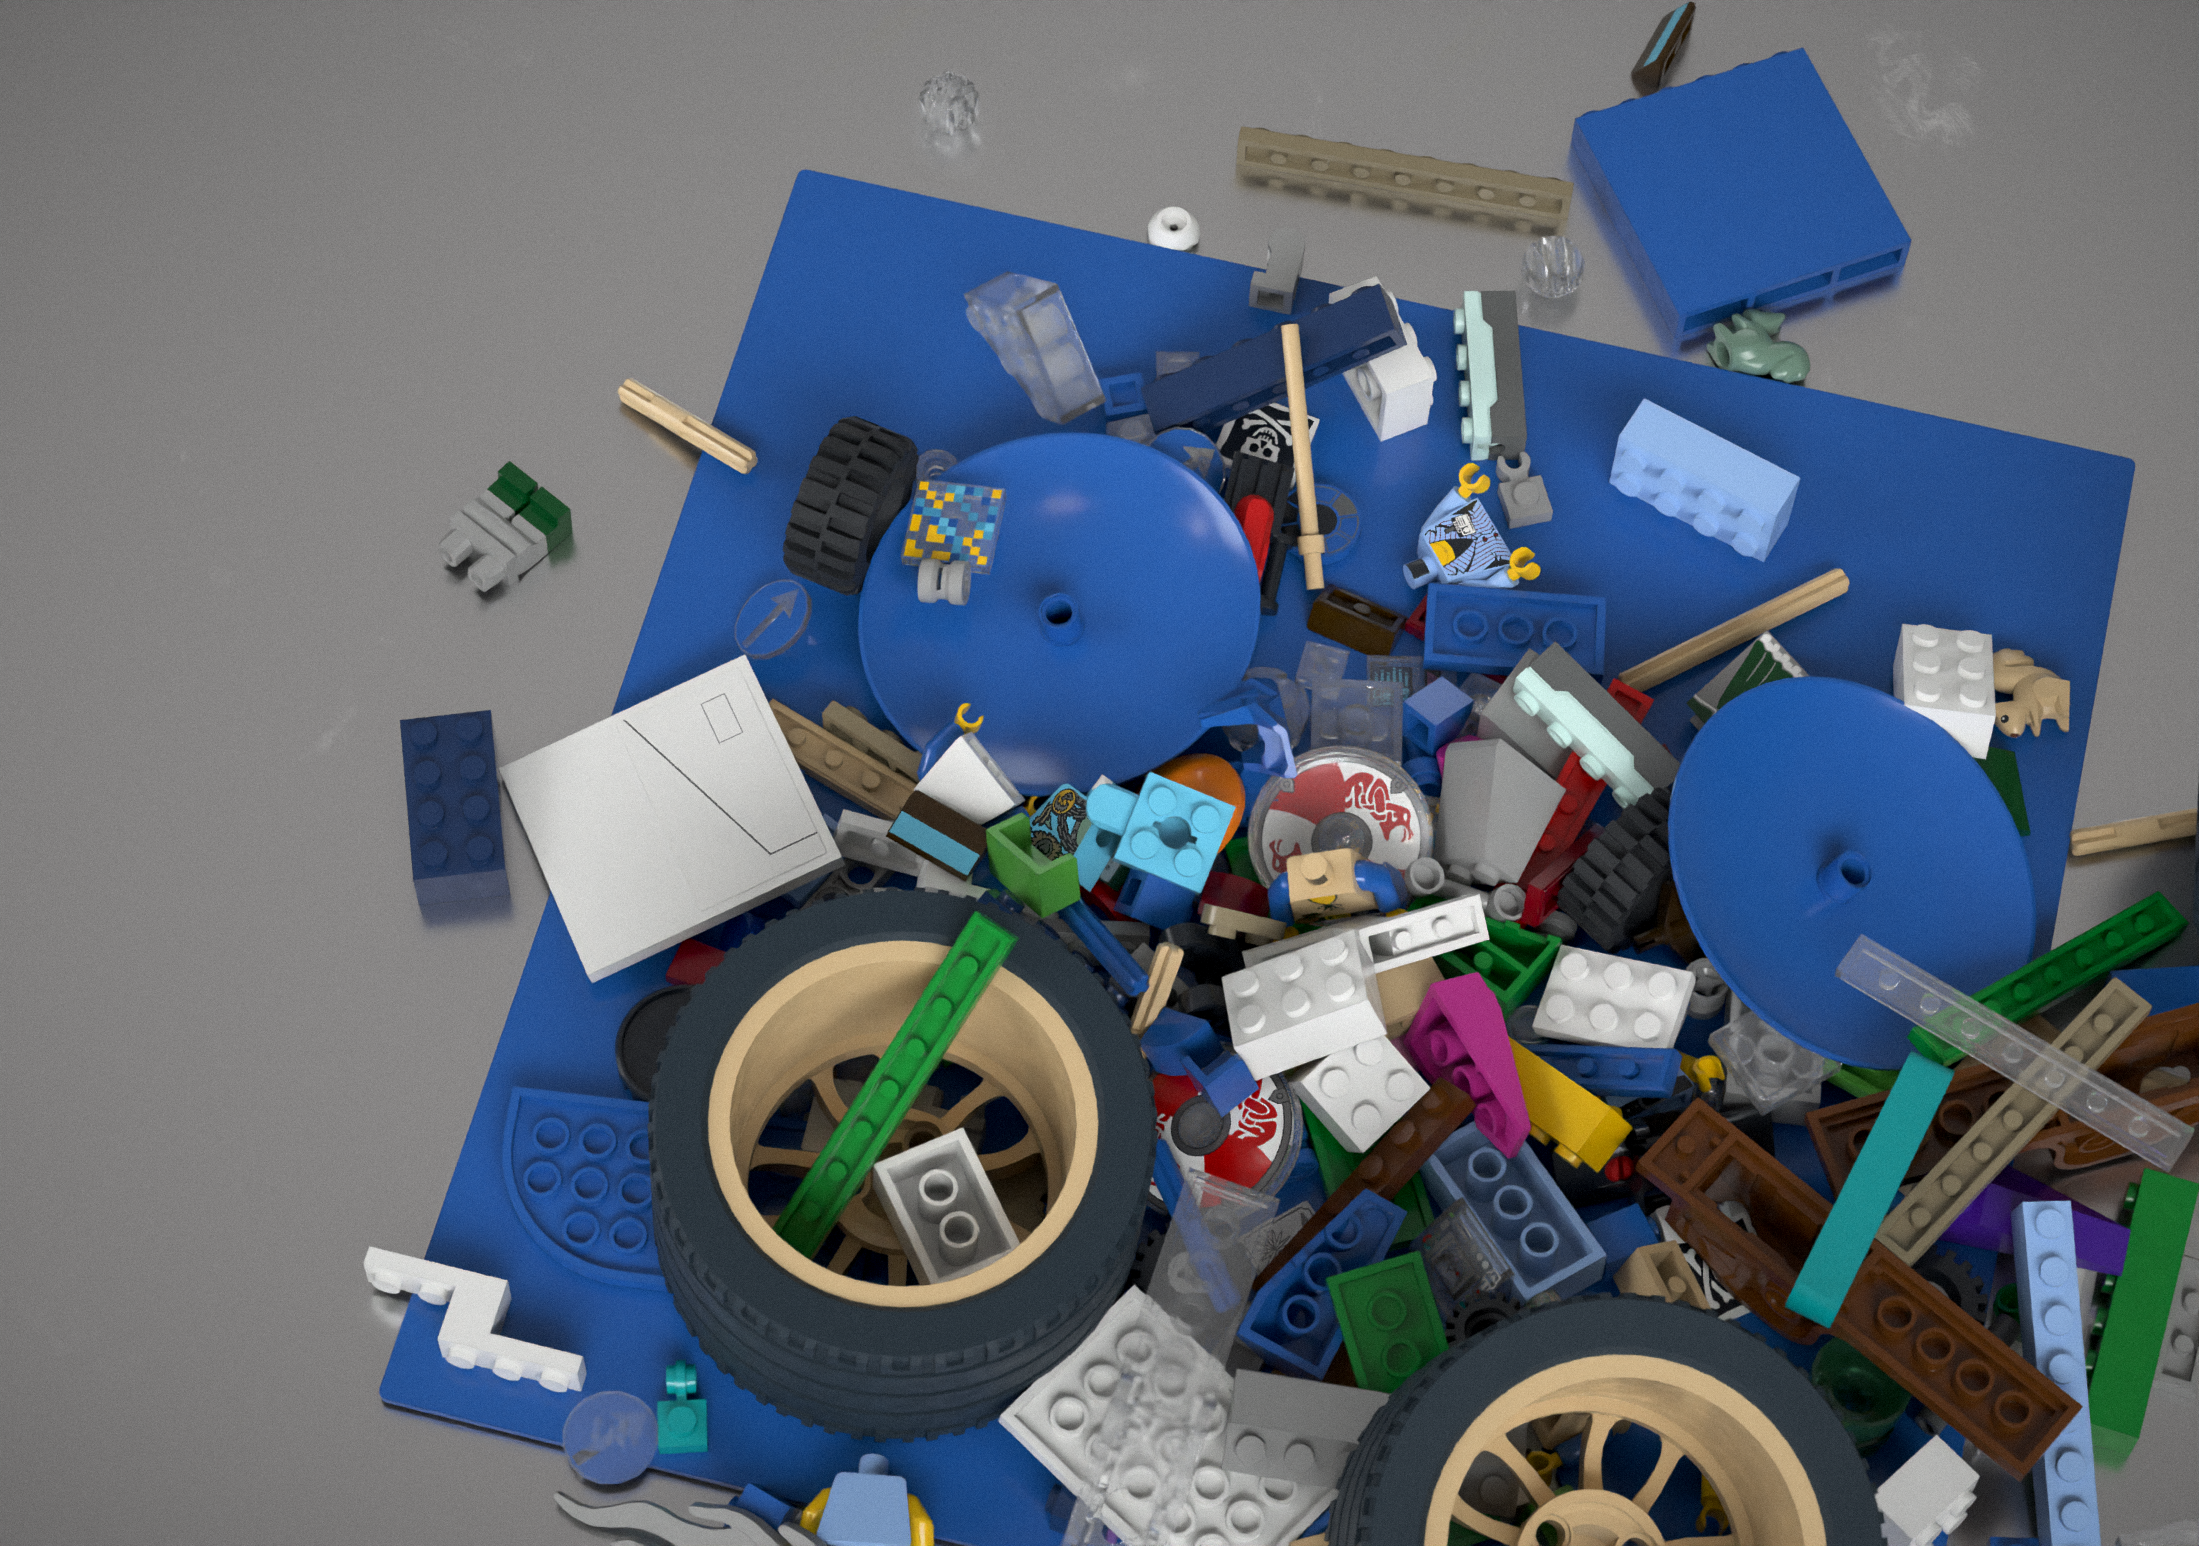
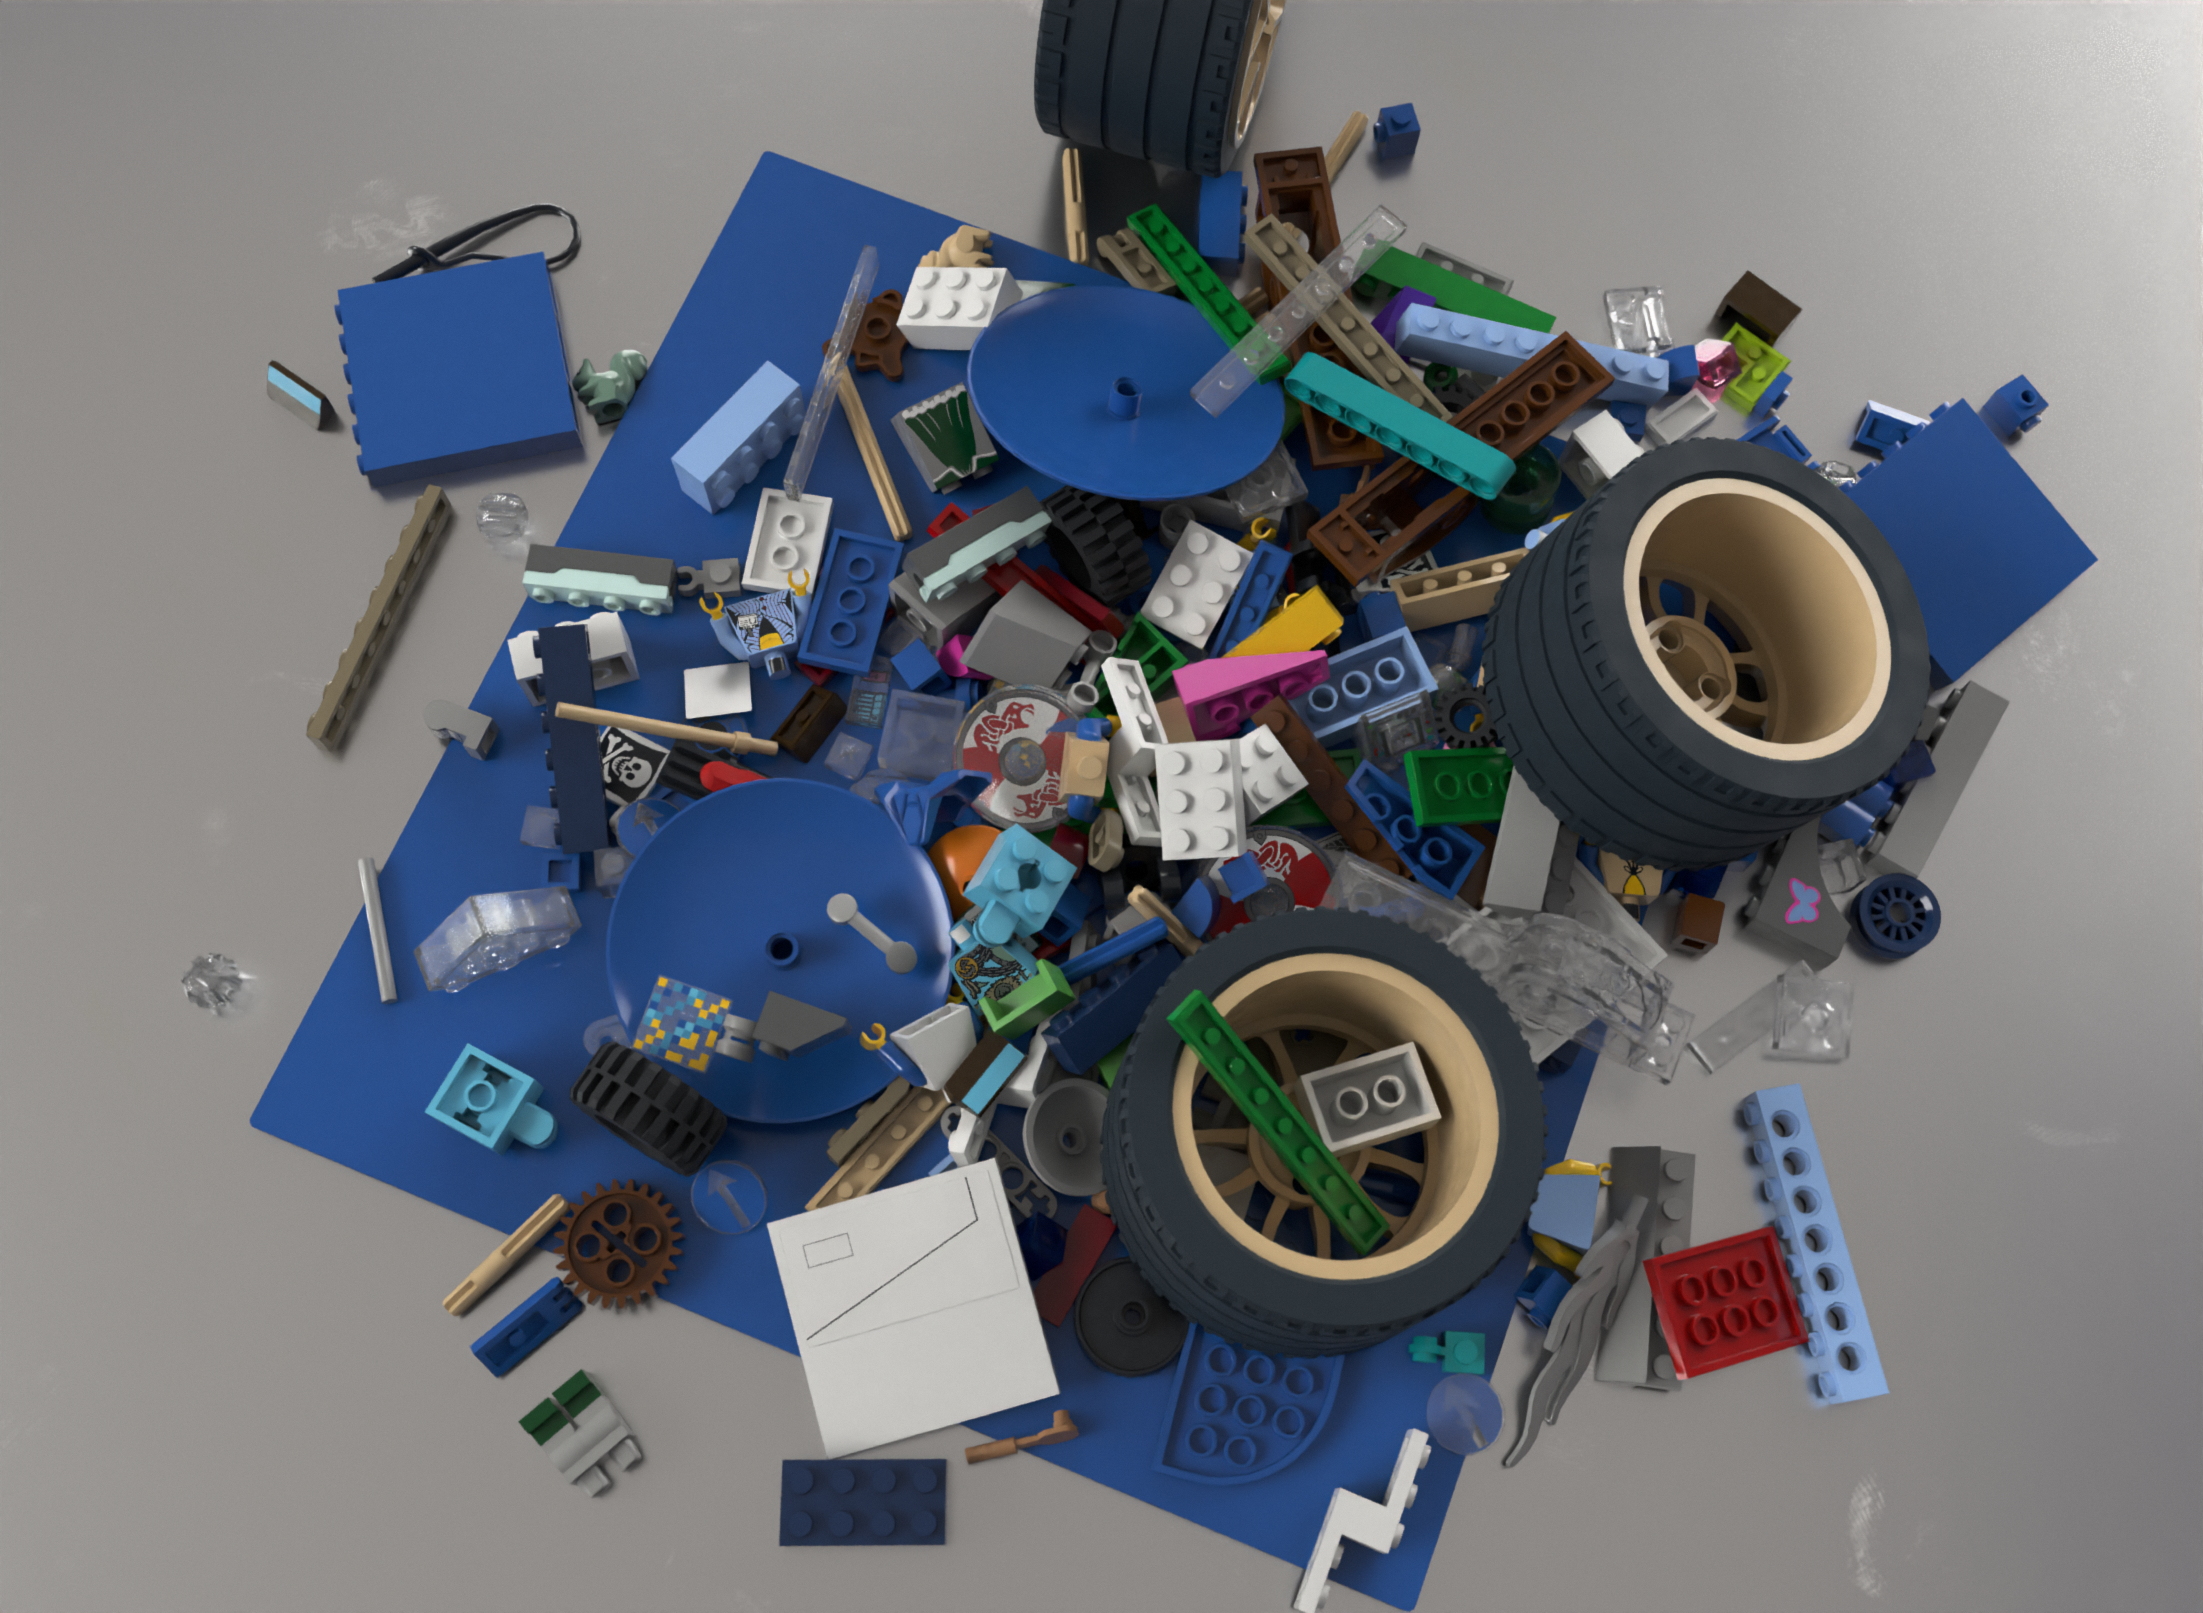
camera: 85 degrees left, 10 degrees up
white plate [1147,206,1200,252] -> none
none -> light grey bar [358,858,398,1004]
none -> black piece [372,204,580,283]
none -> medium azure brick [425,1043,558,1156]
none -> blue hinge [470,1277,582,1378]
none -> reddish brown gear [553,1179,686,1310]
none -> white sticker [684,662,752,719]
none -> white plate [742,488,834,600]
none -> dark grey slope [752,991,852,1061]
none -> clear tile [783,245,879,502]
none -> reddish brown tile [822,289,910,382]
none -> light grey bar [827,893,917,975]
none -> medium nougat piece [965,1410,1079,1464]
none -> dark tan plate [1097,228,1177,296]

